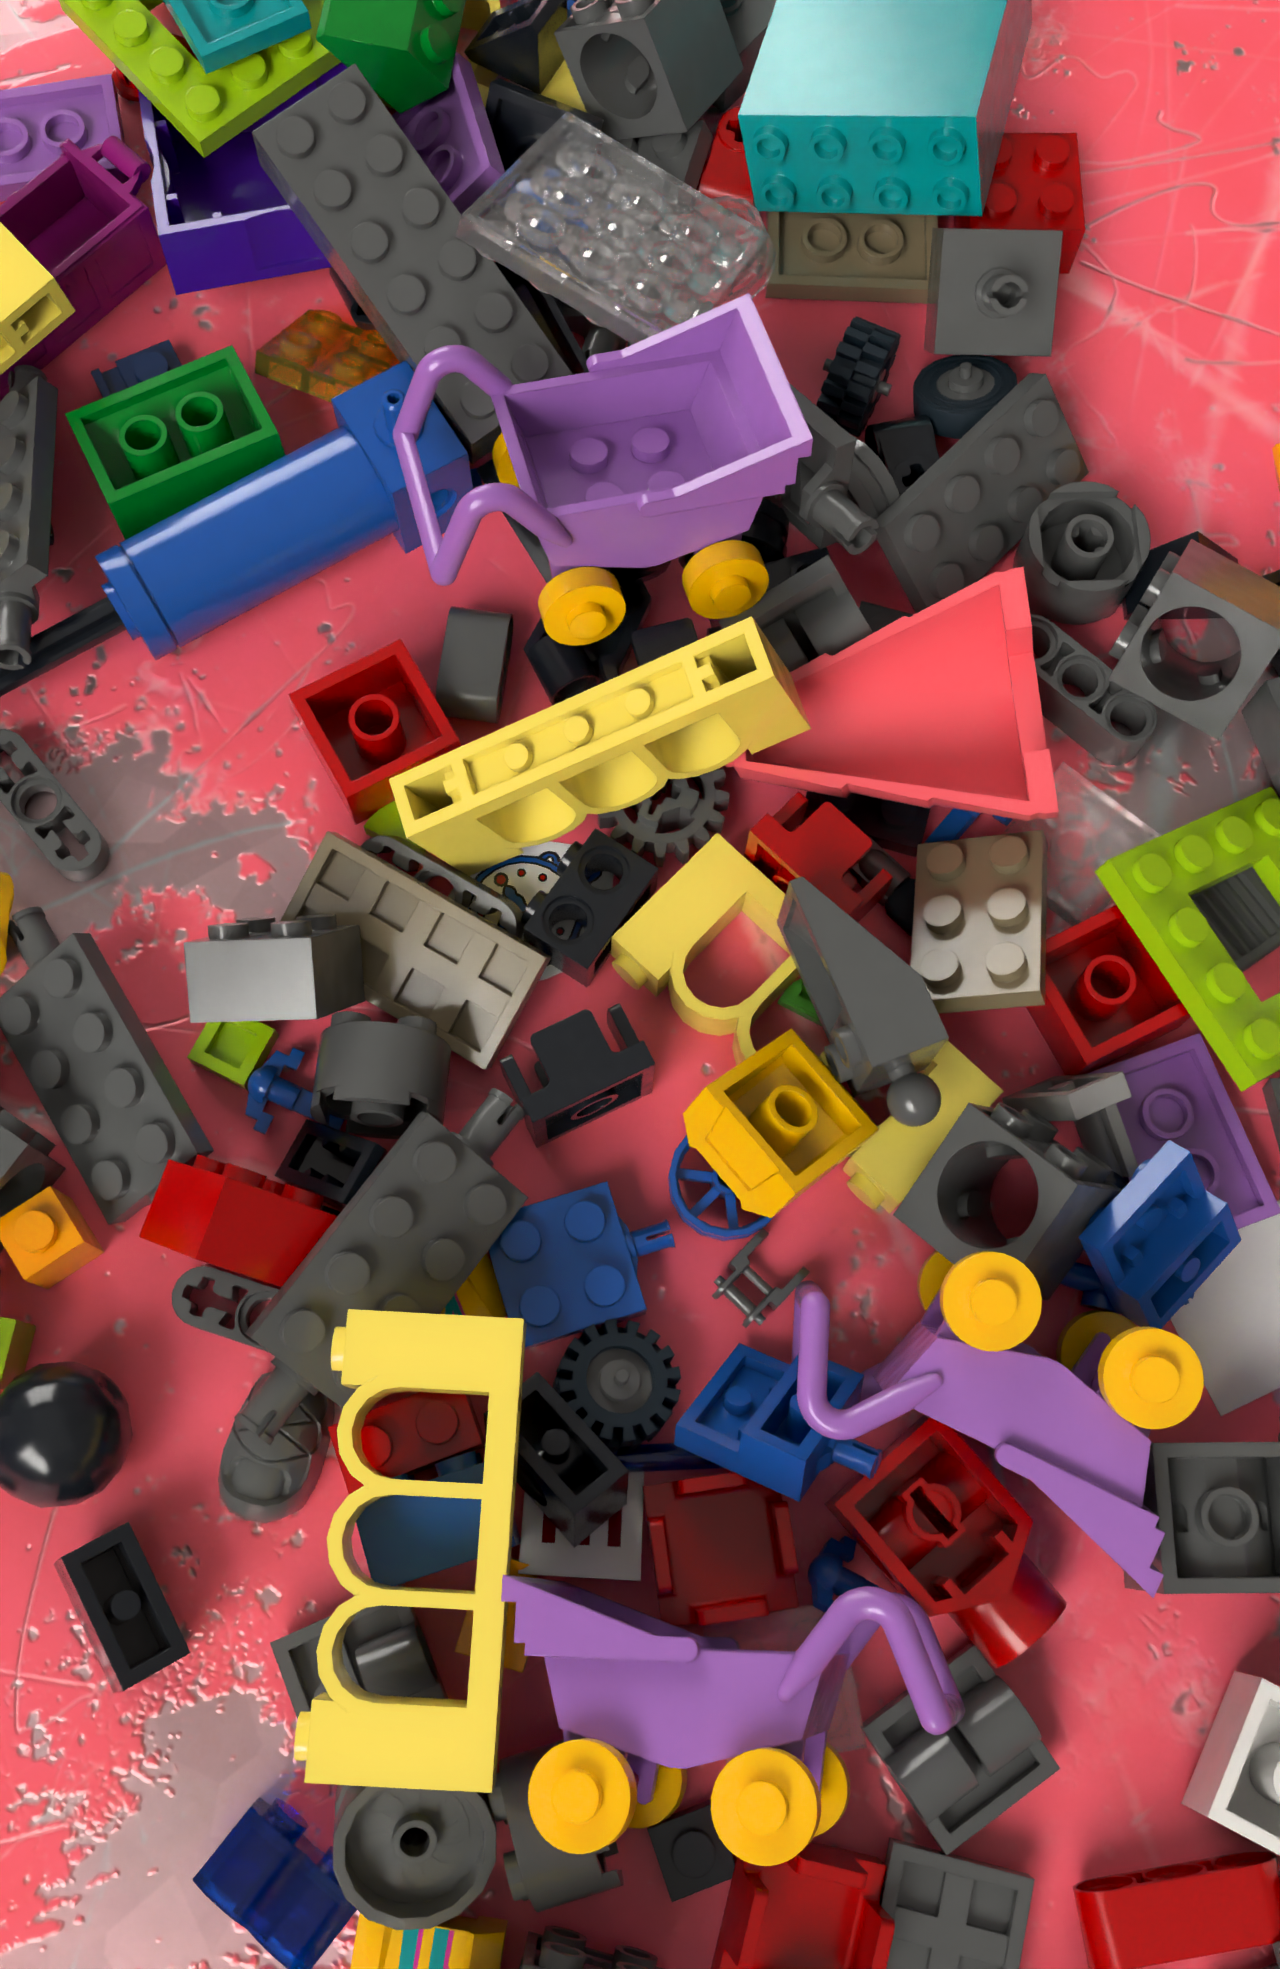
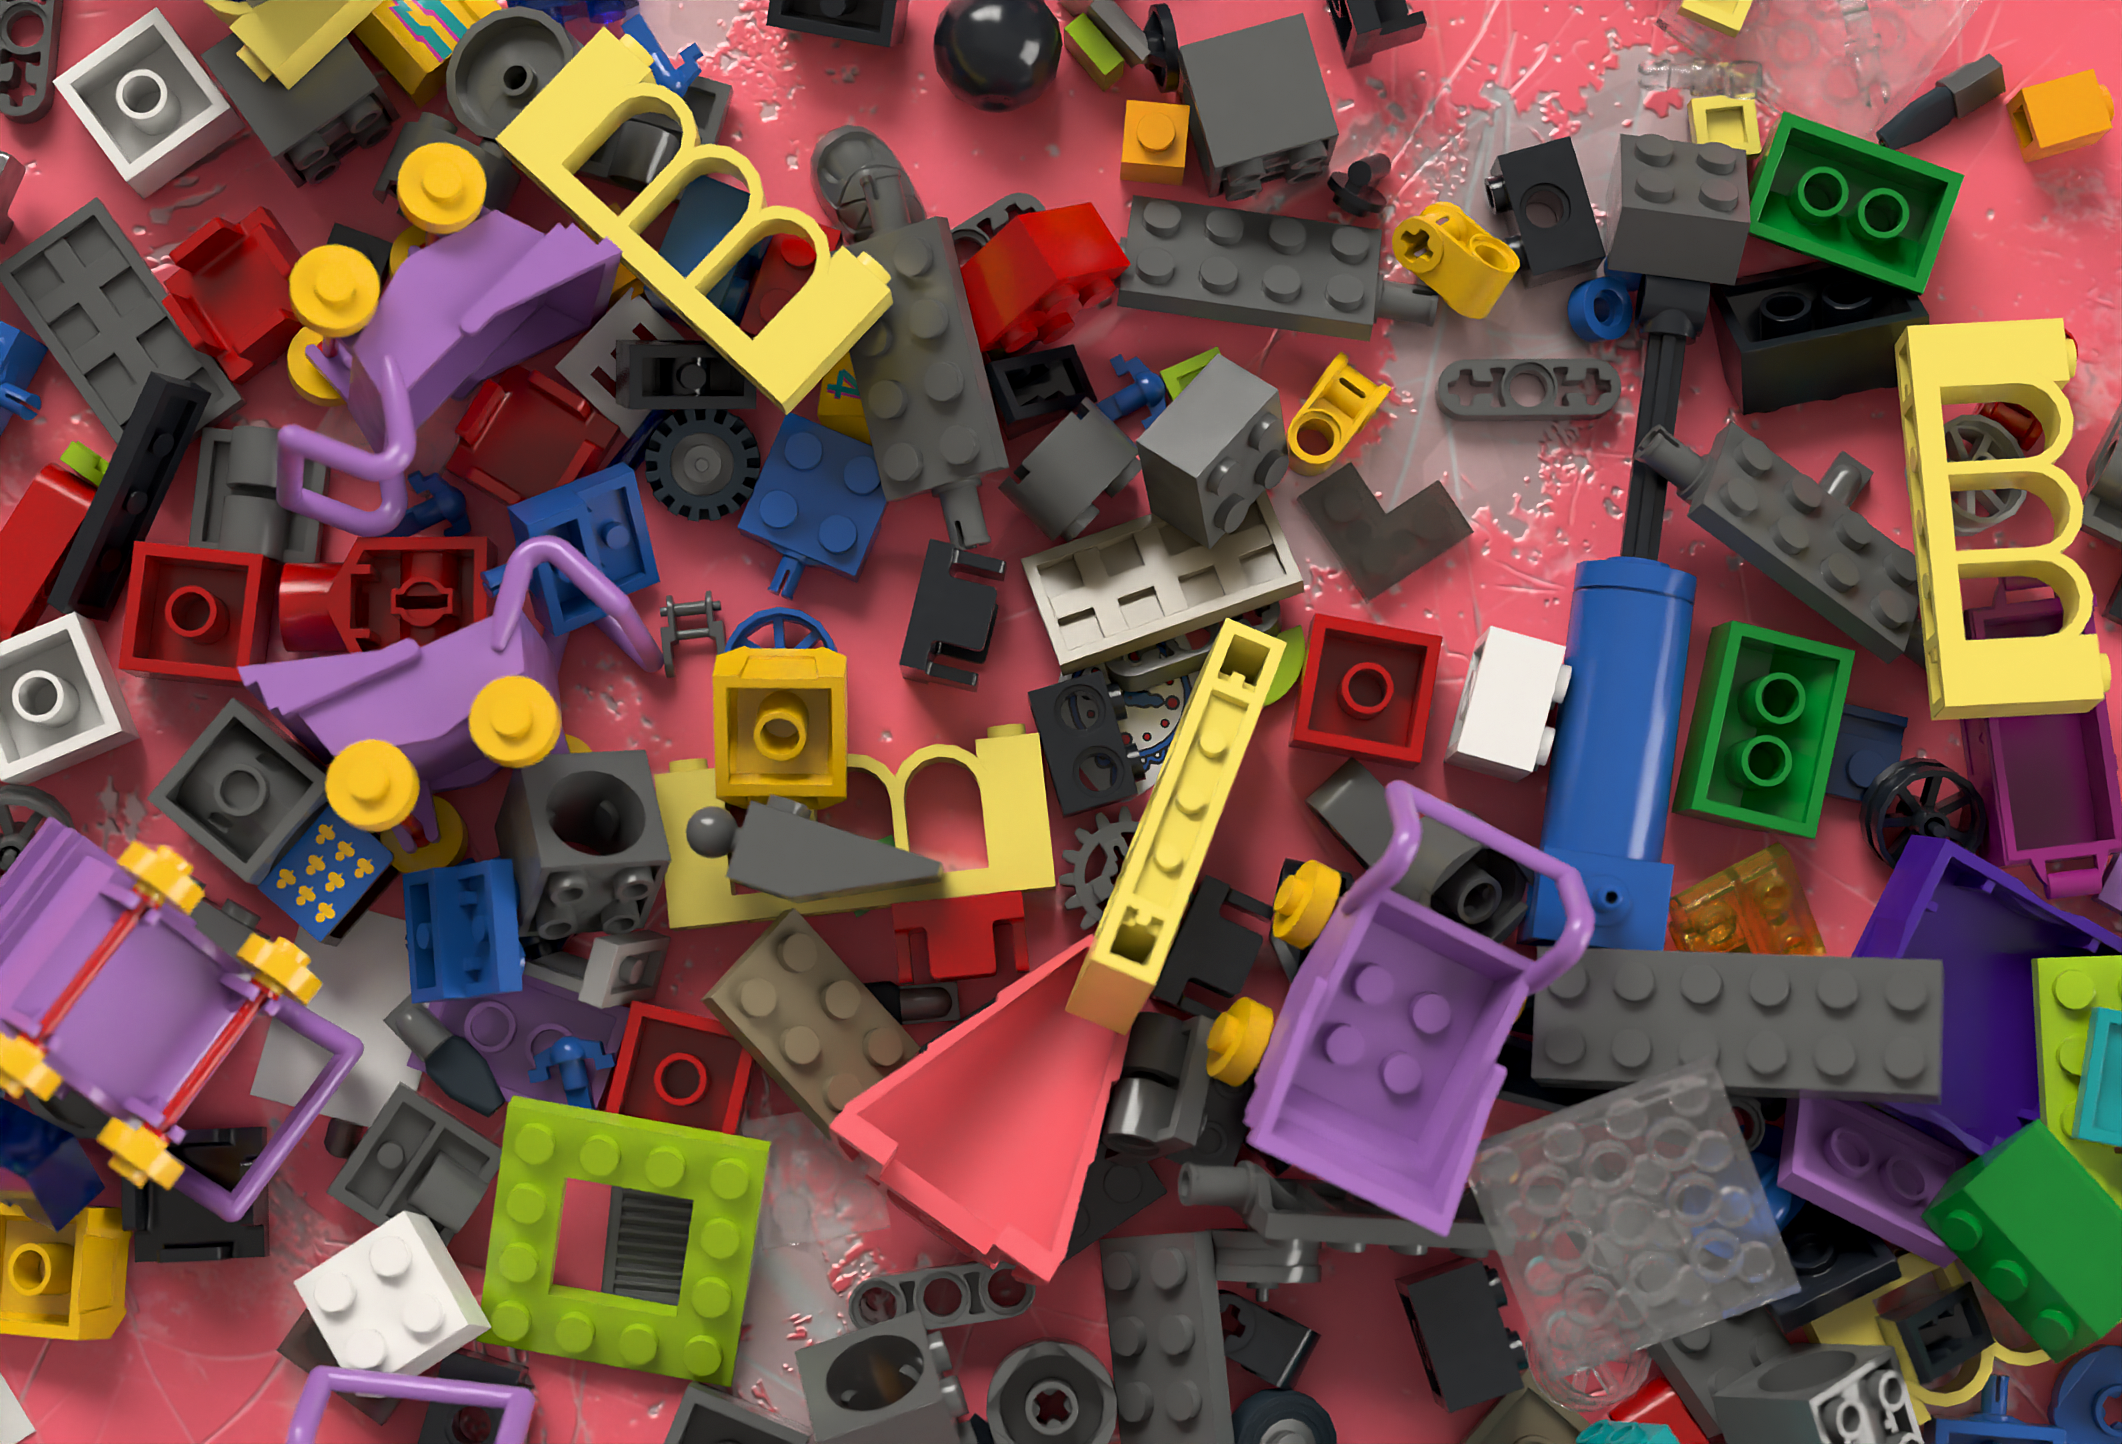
camera: 130 degrees right, 10 degrees up
black wheel [816,316,901,437] -> none
none -> black plate [47,371,212,622]
none -> lime tile [59,441,109,487]
none -> red brick [118,541,278,689]
none -> blue piece [257,805,401,947]
none -> black piece [383,994,506,1118]
none -> blue piece [528,1036,617,1110]
none -> blue piece [621,13,704,98]
none -> yellow piece [1285,352,1392,476]
none -> clear smoke plate [1297,462,1474,604]
none -> dark grey brick [1379,802,1534,944]
none -> black brick [1394,1257,1529,1413]
none -> white brick [1443,626,1572,783]
none -> black wheel [1859,757,1987,869]

